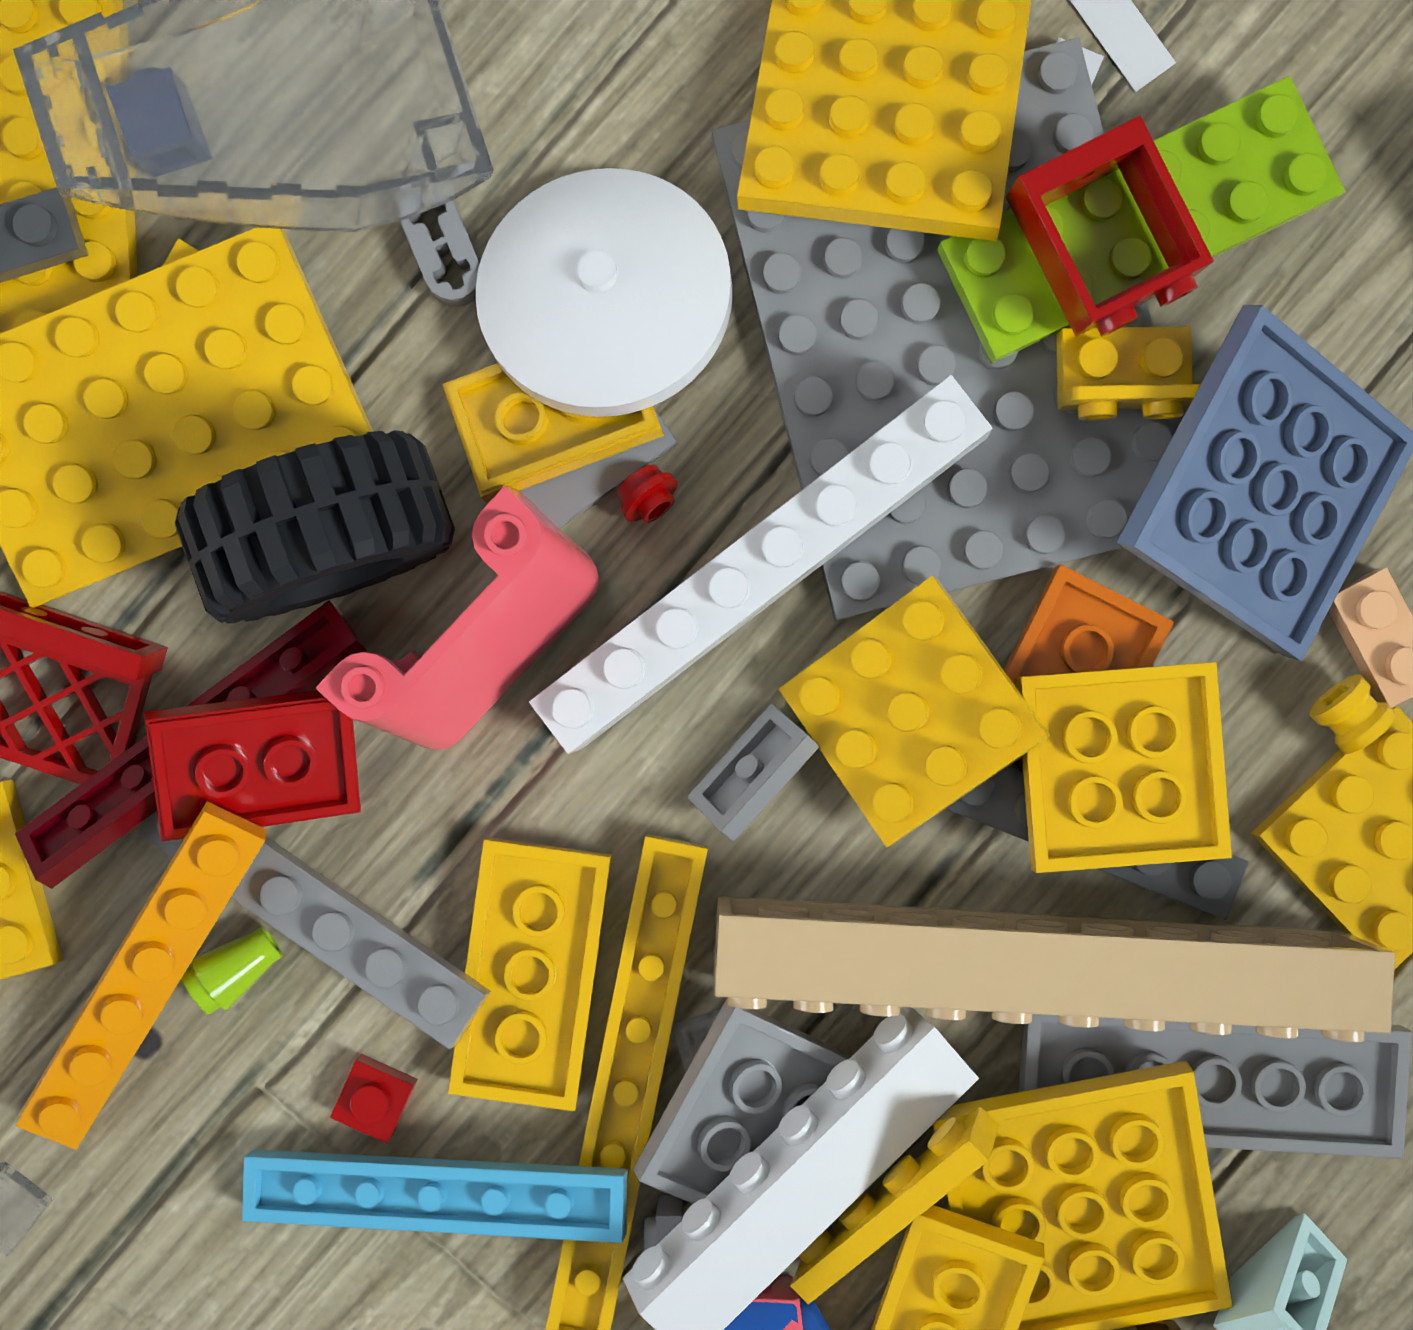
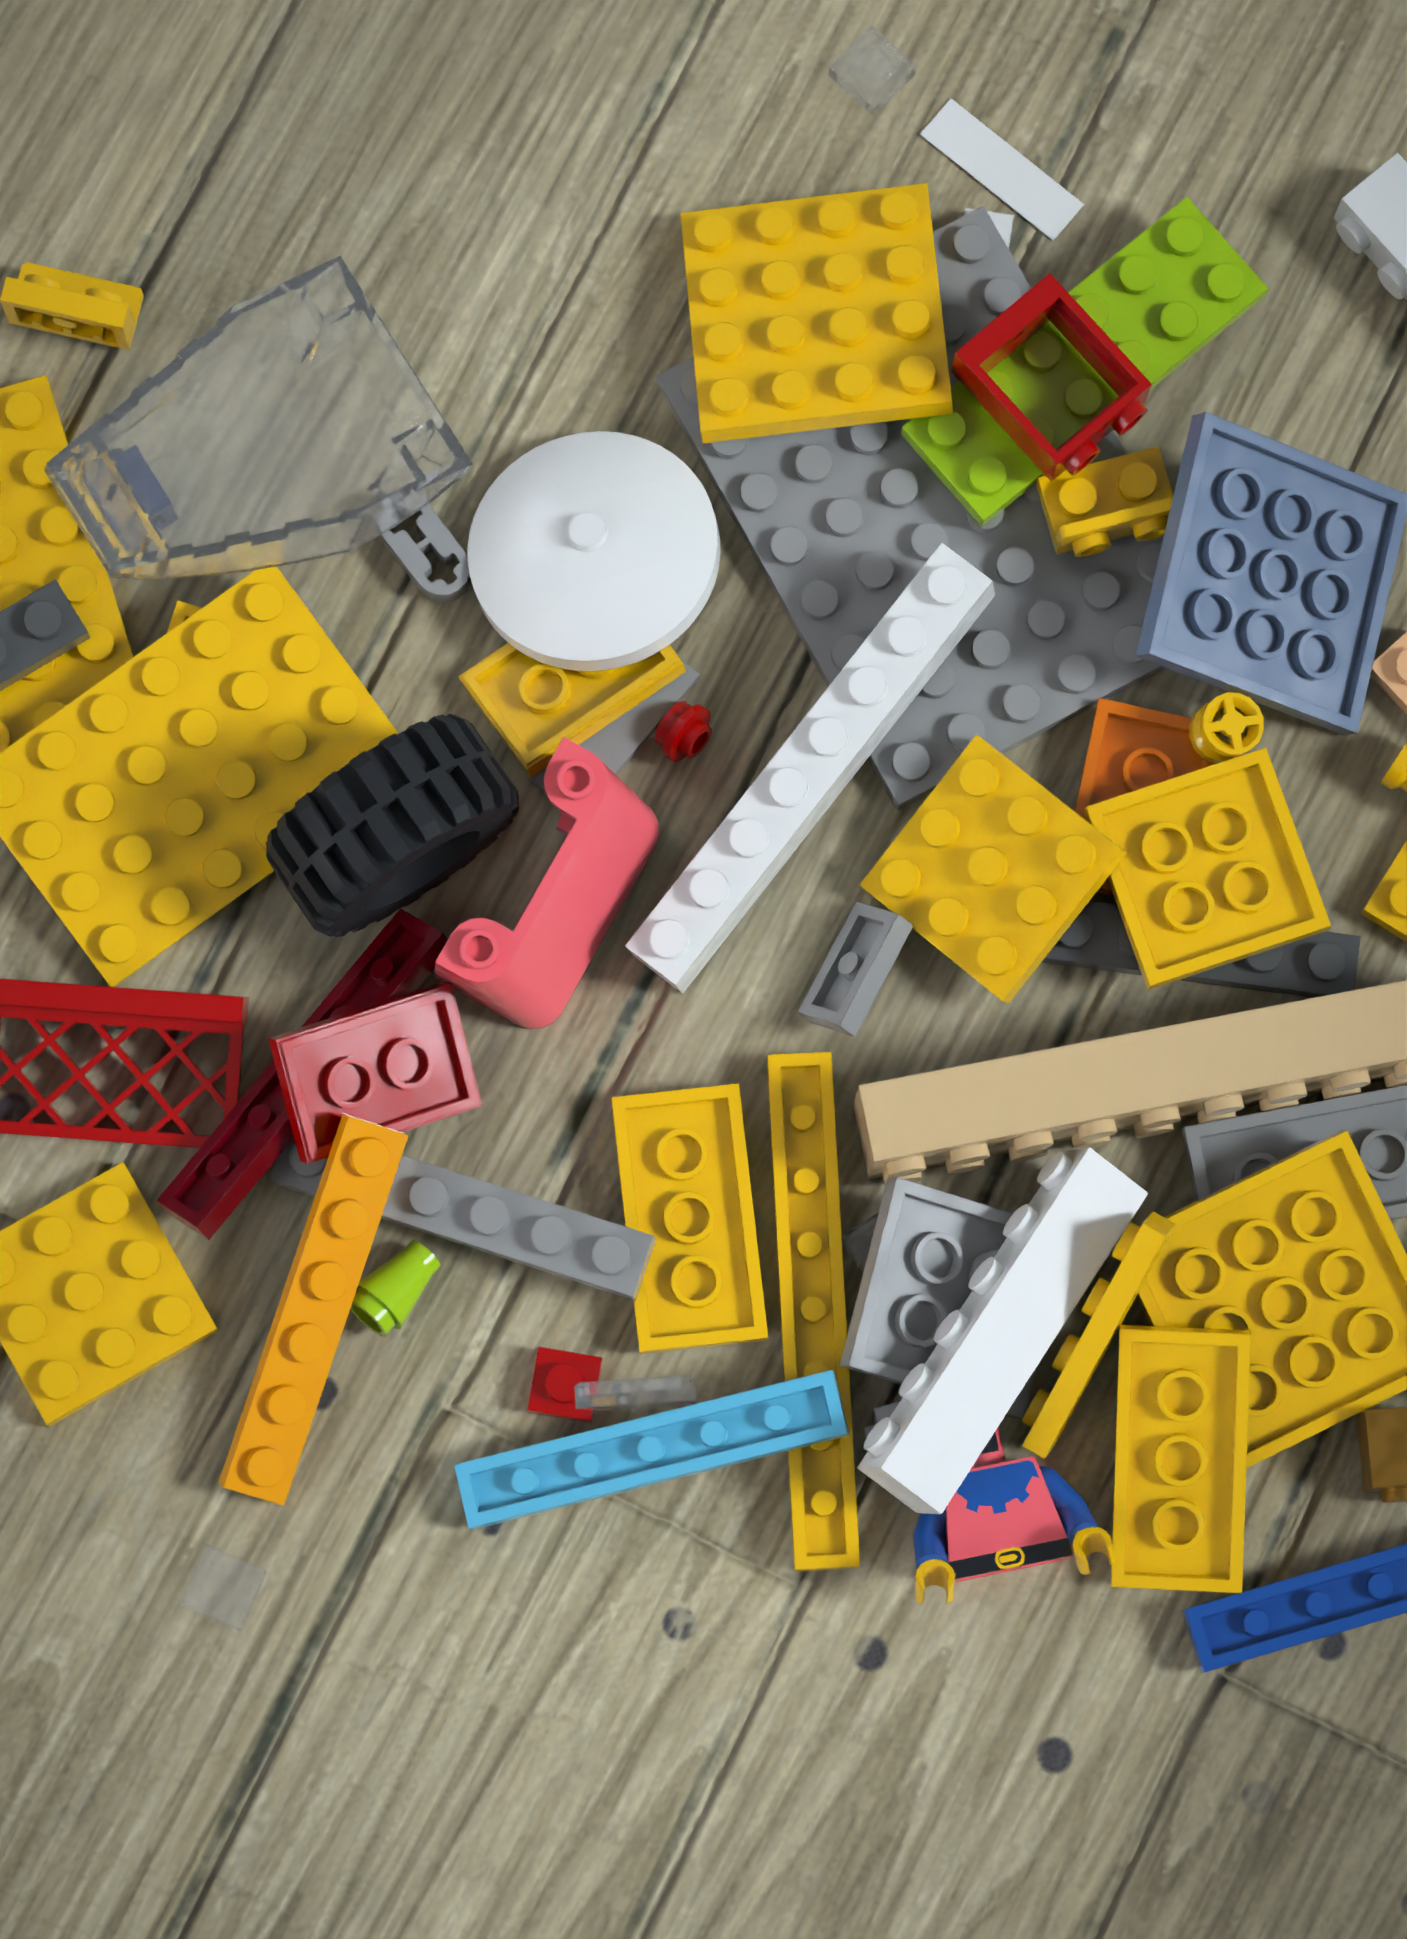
camera: 20 degrees left, 10 degrees down
none -> clear tile [574,1375,696,1411]
none -> yellow wheel [1189,692,1264,763]

